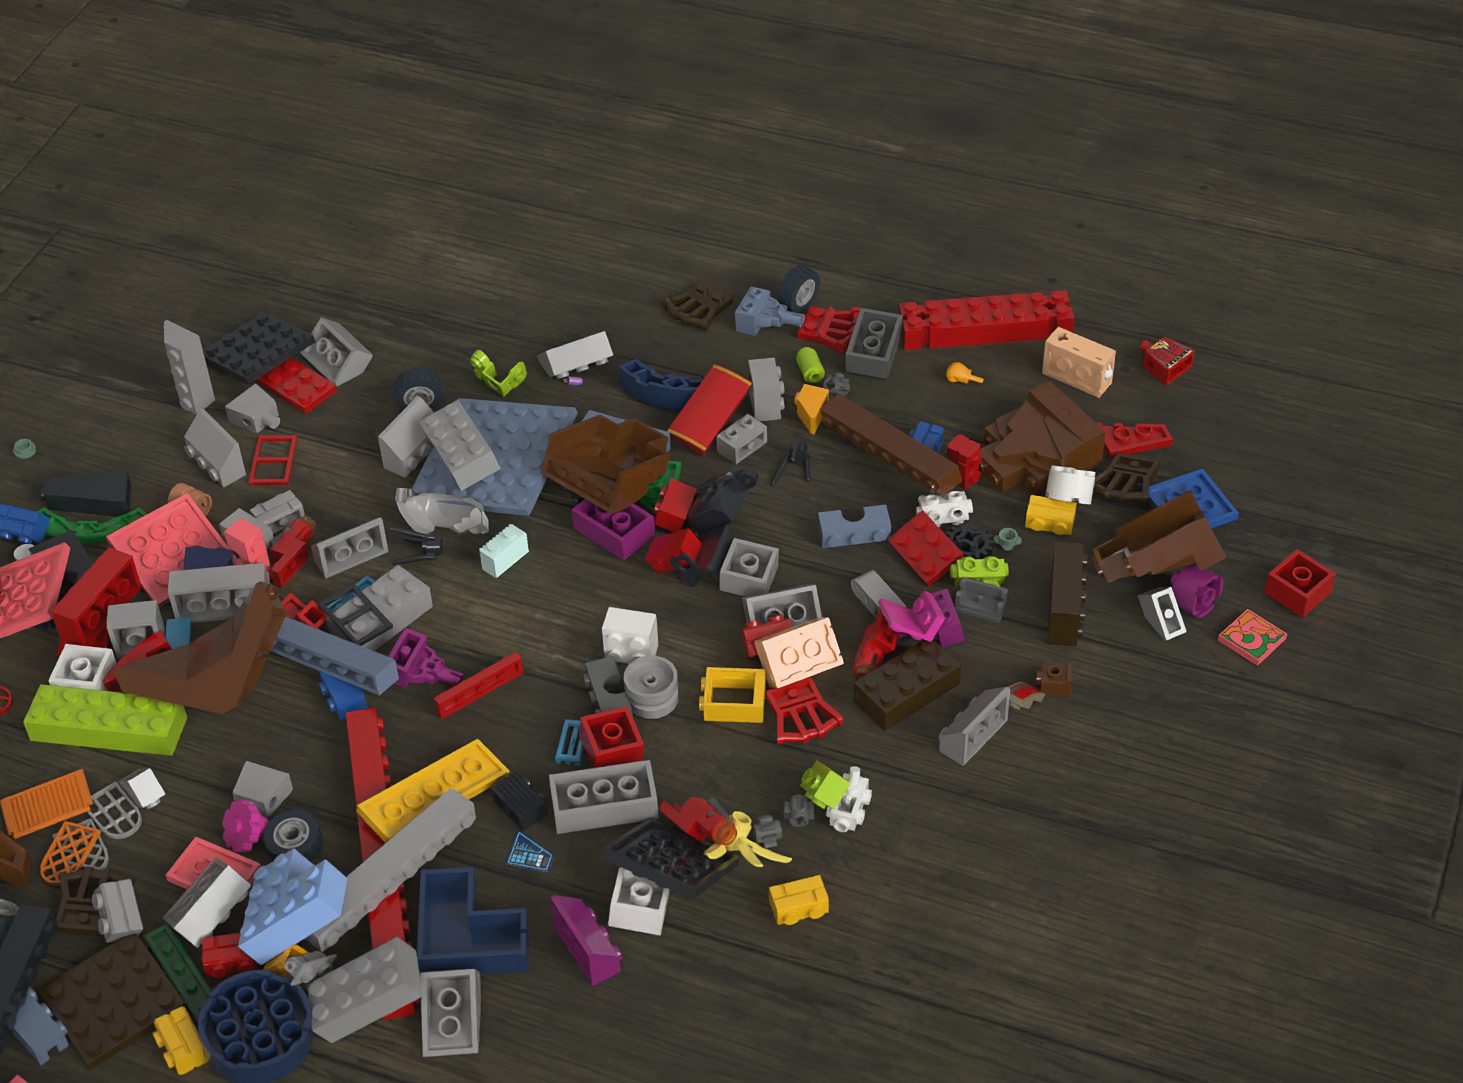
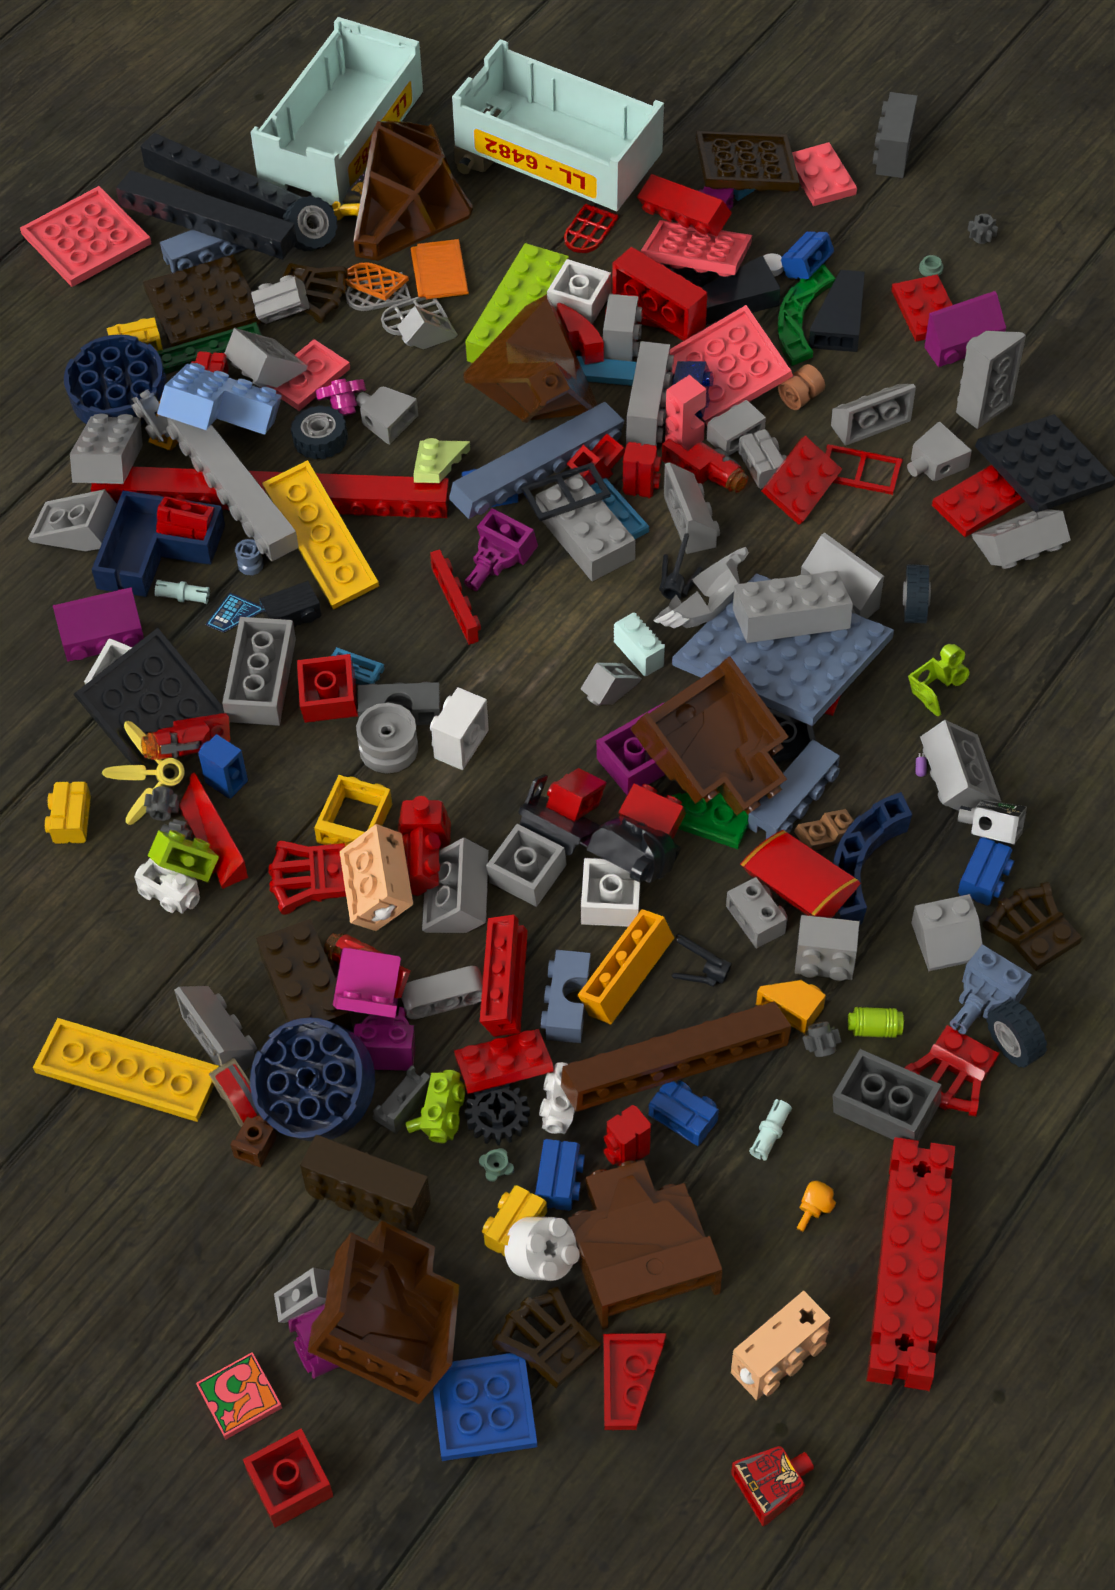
camera: 105 degrees right, 10 degrees up
none -> yellow plate [33,1018,219,1122]
none -> light aqua pin [155,580,210,604]
none -> red brick [156,496,215,540]
none -> red wedge [179,772,248,889]
none -> blue brick [198,734,248,799]
none -> sand blue wheel [235,539,264,575]
none -> dark blue brick [250,1018,375,1141]
none -> red torso [398,796,451,848]
none -> yellowish green wing [414,438,470,483]
none -> red brick [480,915,528,1037]
none -> blue brick [535,1139,585,1211]
none -> light orange brick [578,909,674,1024]
none -> light grey slope [581,663,642,706]
none -> white brick [581,858,640,927]
none -> red brick [623,442,662,498]
none -> light aqua pin [749,1099,792,1161]
none -> red plate [761,436,842,525]
none -> medium nougat slope [794,809,854,851]
none -> red plate [891,274,952,342]
none -> light grey slope [911,894,982,971]
none -> magenta slope [924,291,1006,367]
none -> torso [958,800,1027,844]
none -> blue brick [958,837,1014,906]

